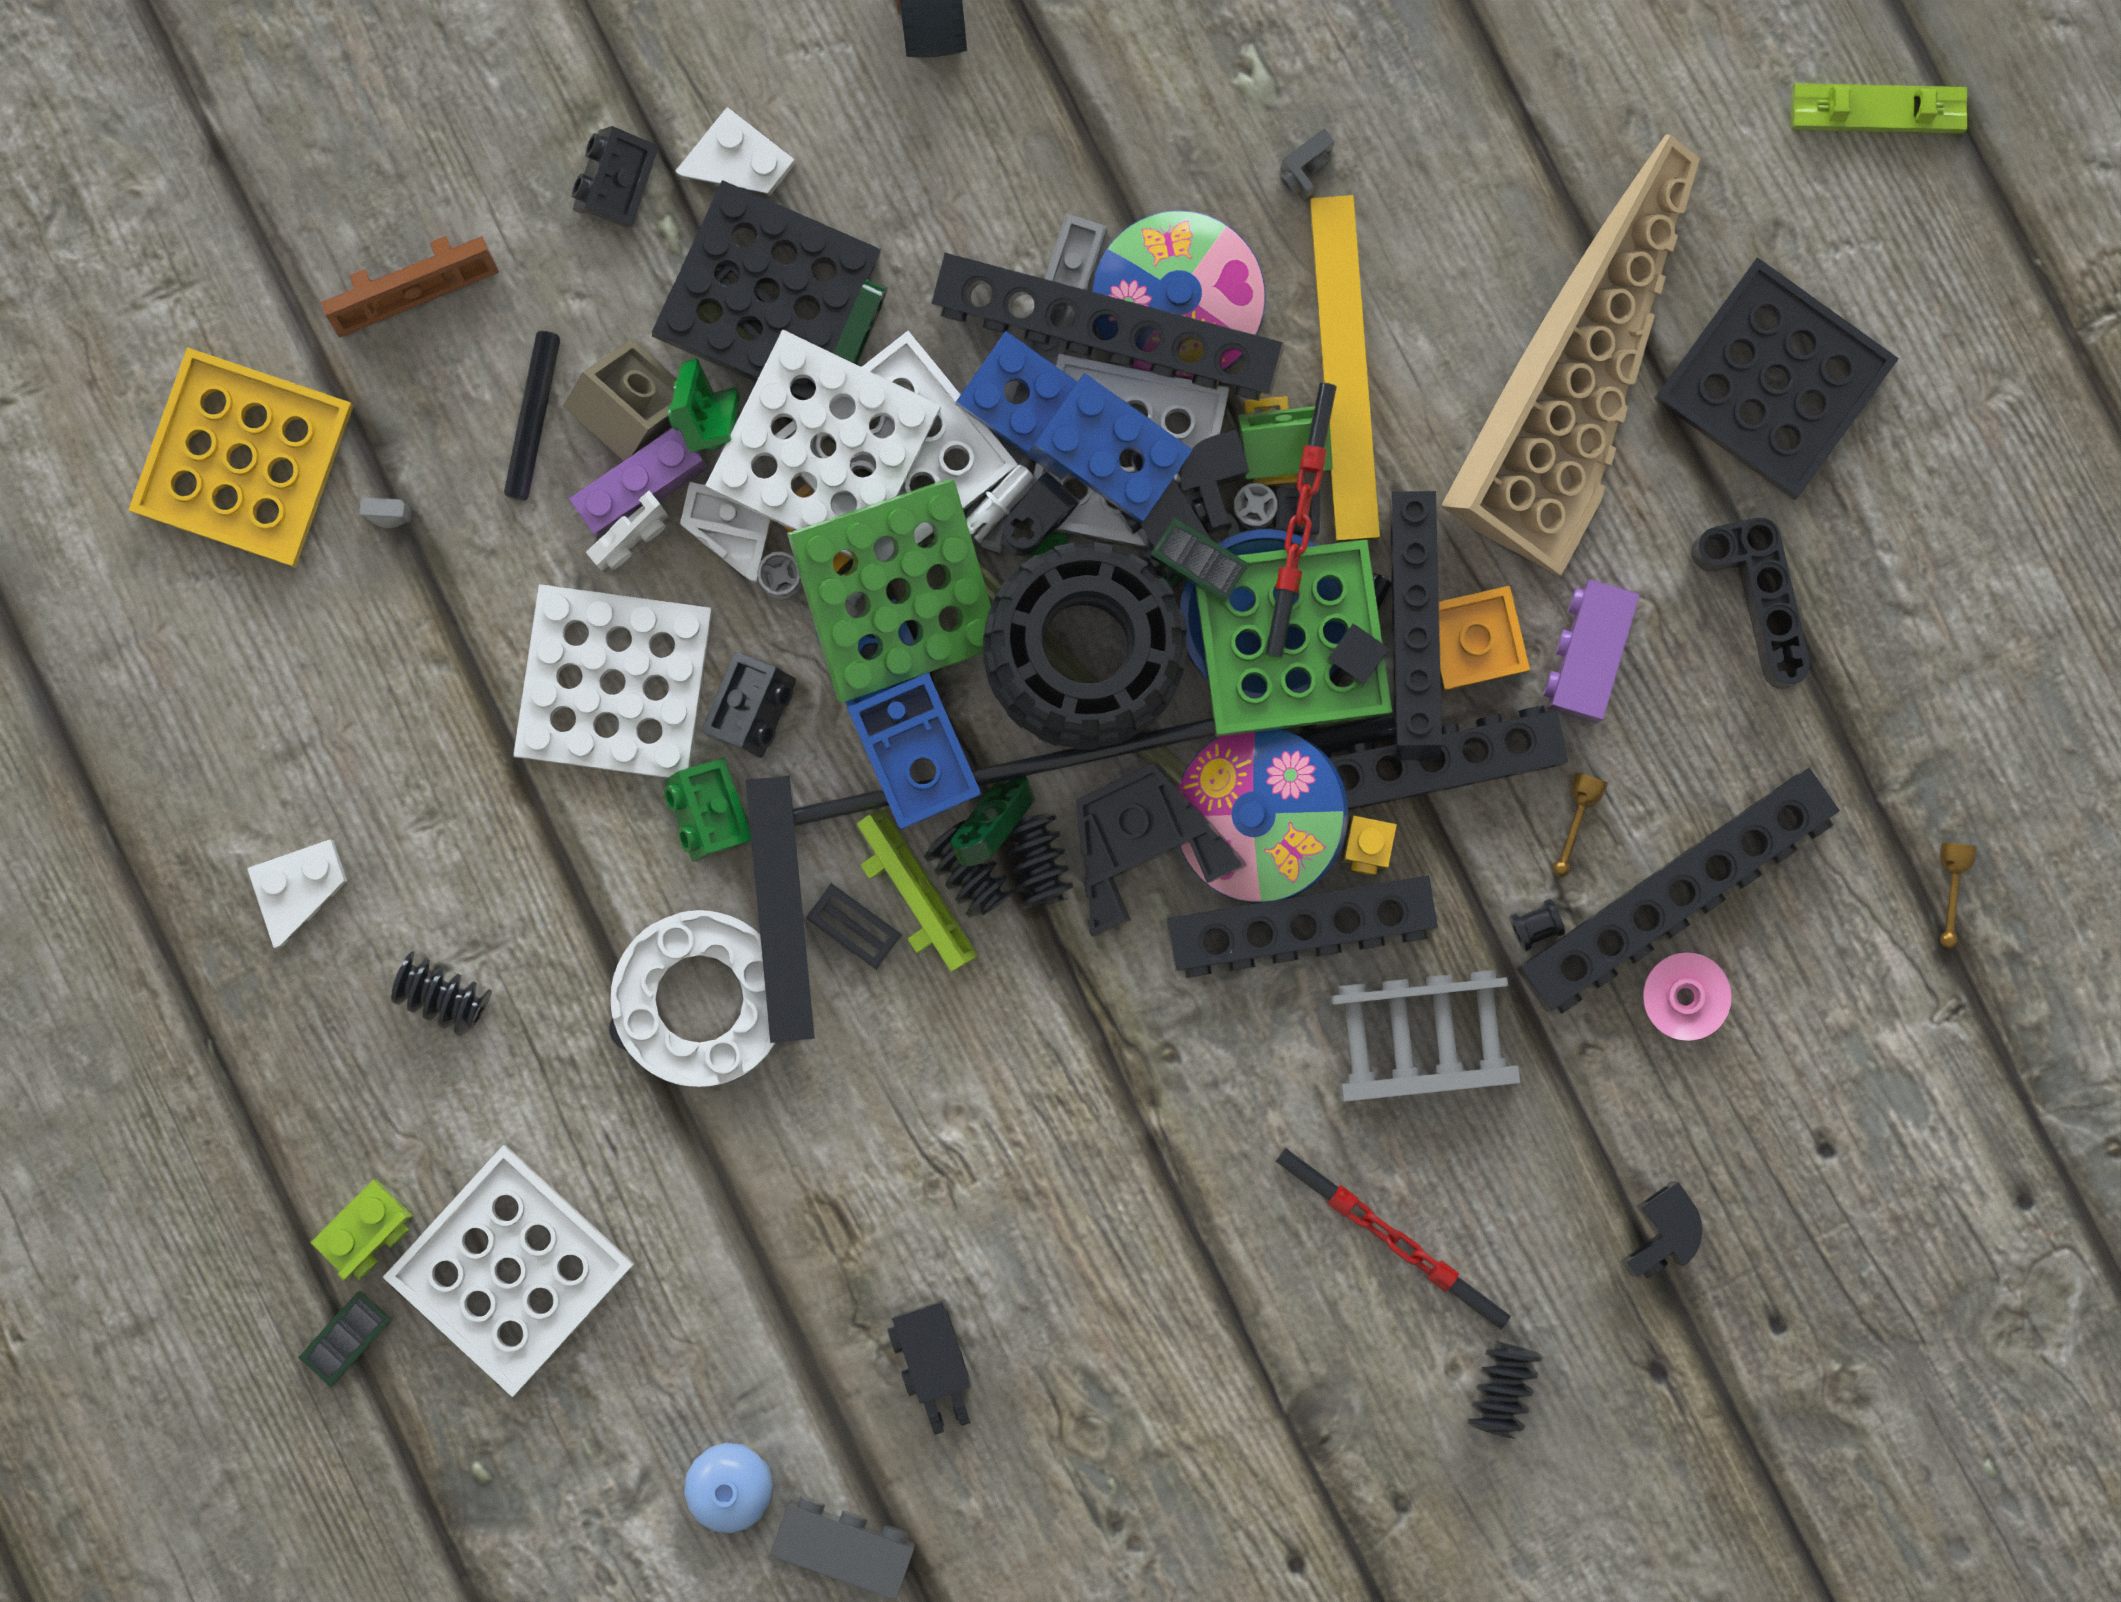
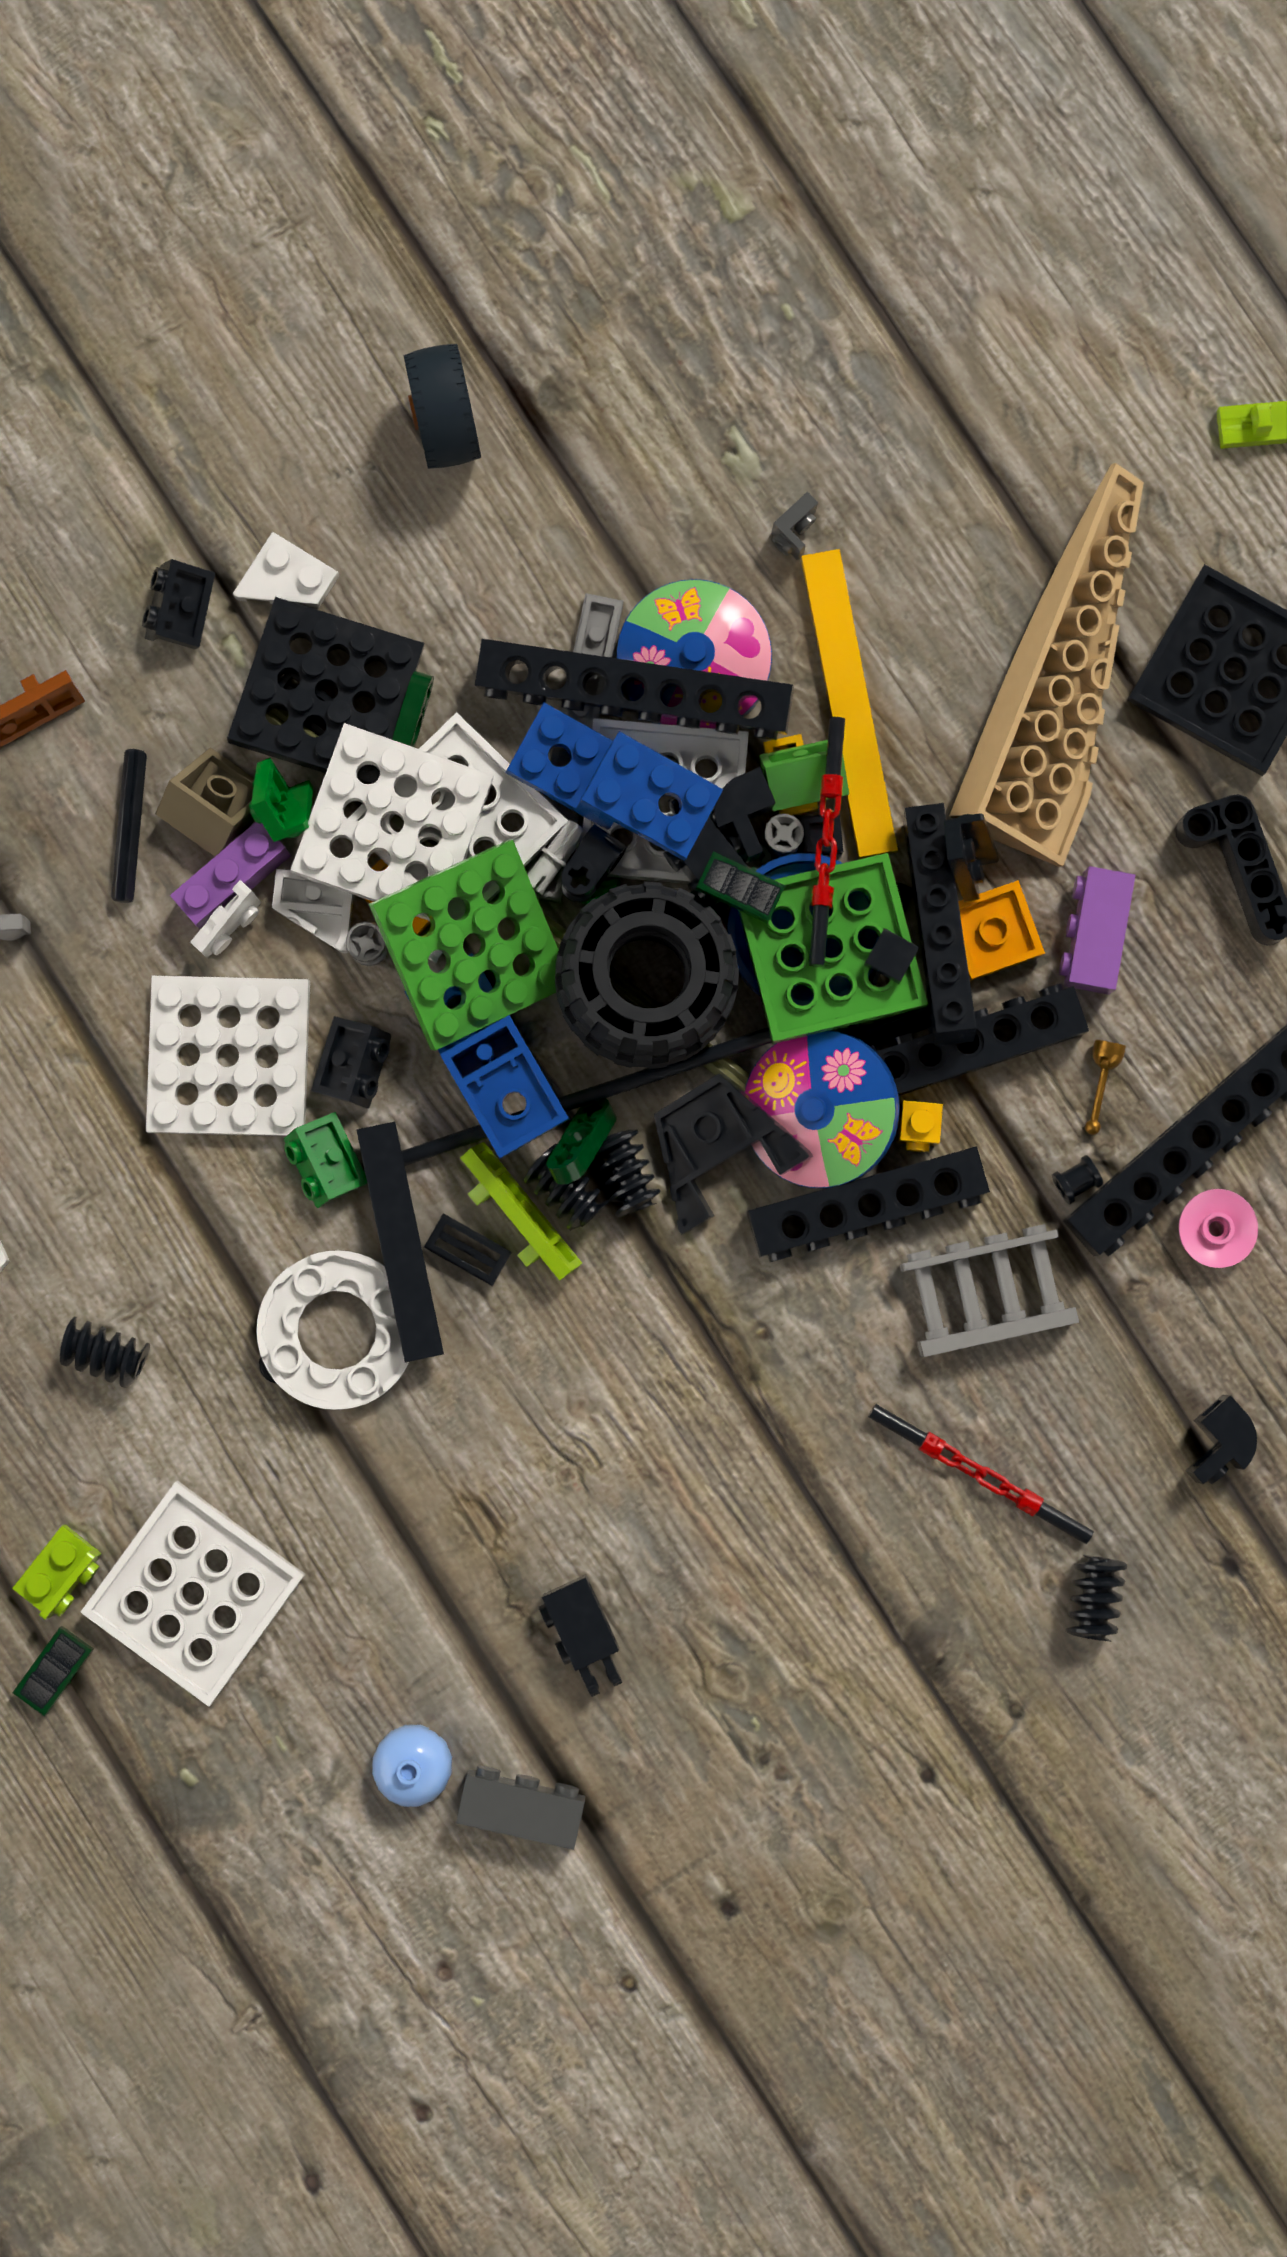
camera: 10 degrees left, 0 degrees up
none -> black bracket [944,813,999,902]

